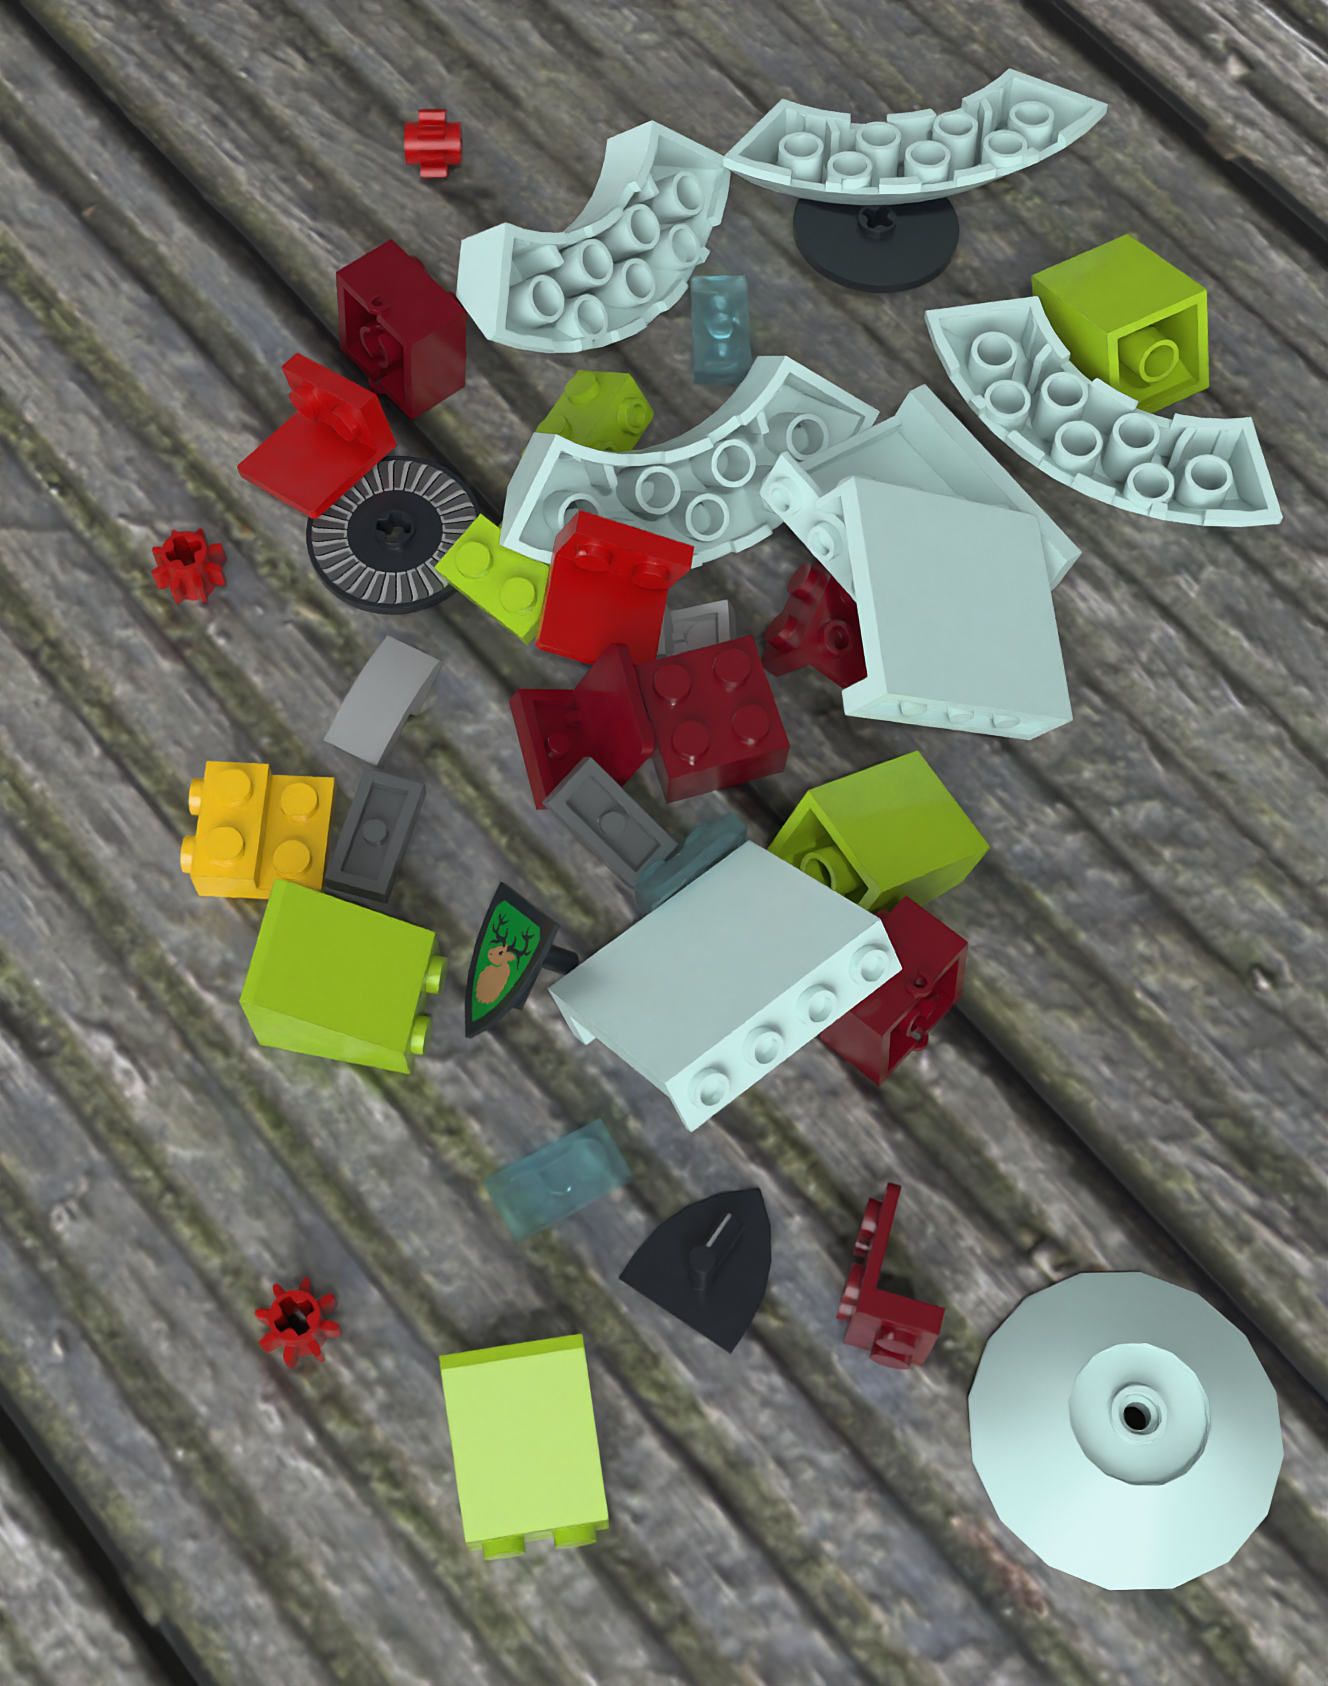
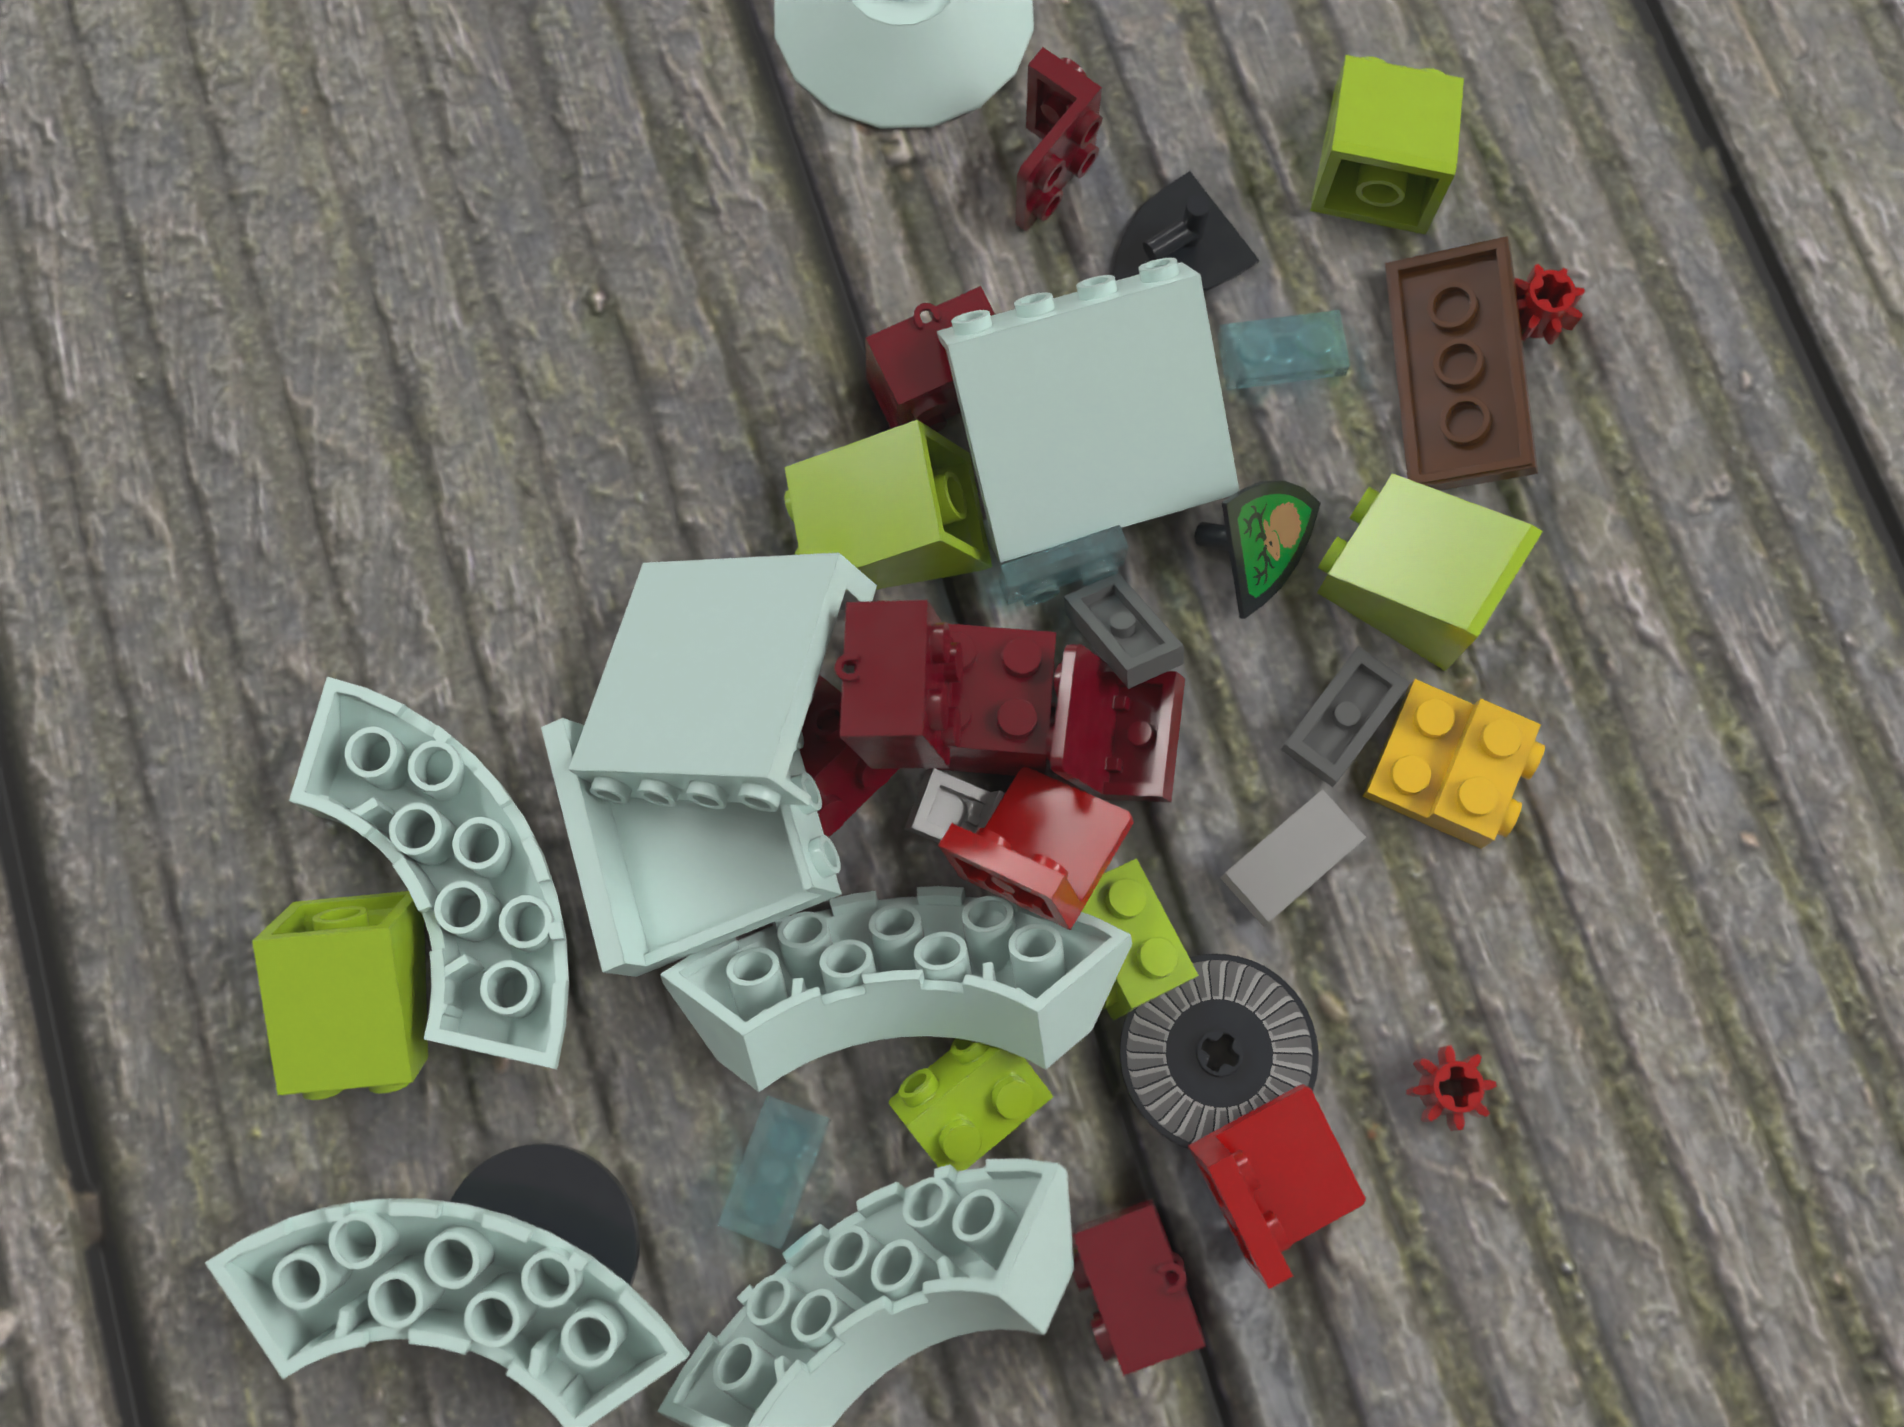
camera: 155 degrees left, 10 degrees up
none -> dark red brick [834,600,963,769]
none -> reddish brown tile [1385,236,1538,491]

